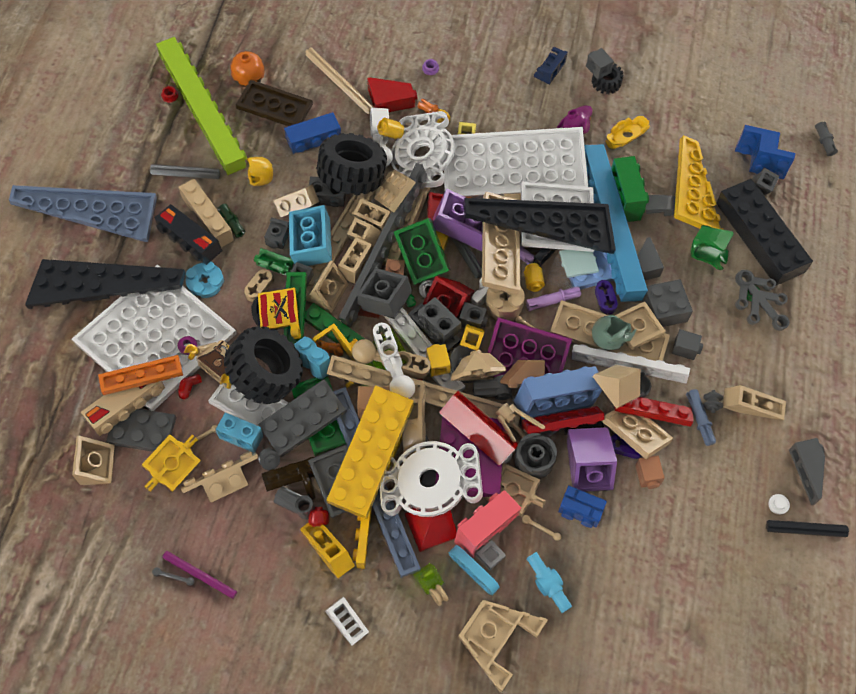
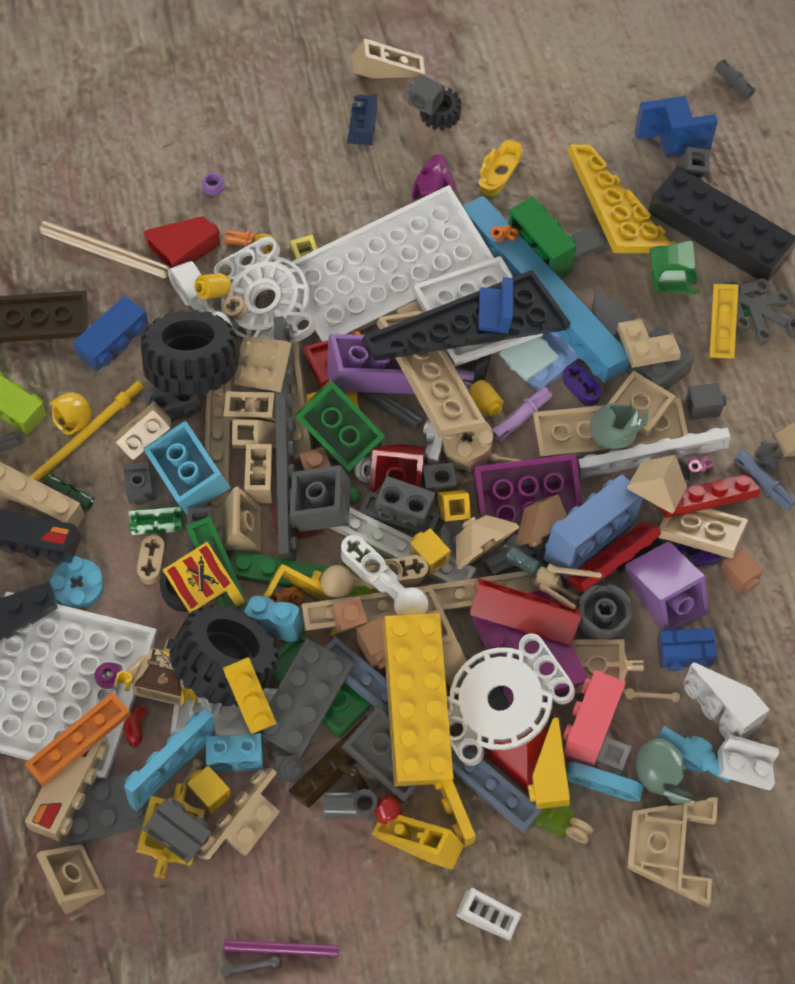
camera: 25 degrees left, 0 degrees up
none -> yellow bar [30,380,144,482]
none -> medium azure plate [124,708,216,812]
none -> dark grey brick [142,798,211,863]
none -> yellow brick [187,766,232,815]
none -> tan bush [223,295,247,320]
none -> yellow plate [223,657,277,734]
none -> nougat brick [330,597,367,633]
none -> tan slope [352,38,425,79]
none -> blue panel [478,277,513,333]
none -> orange arm [490,225,519,243]
none -> clear light blue pin [505,547,541,576]
none -> yellow slope [528,718,570,809]
none -> tan plate [617,319,681,368]
none -> sand green helmet [636,738,693,803]
none -> white slope [683,662,770,739]
none -> bright pink arm [688,454,713,472]
none -> yellow plate [709,284,739,359]
none -> white bracket [717,735,779,791]

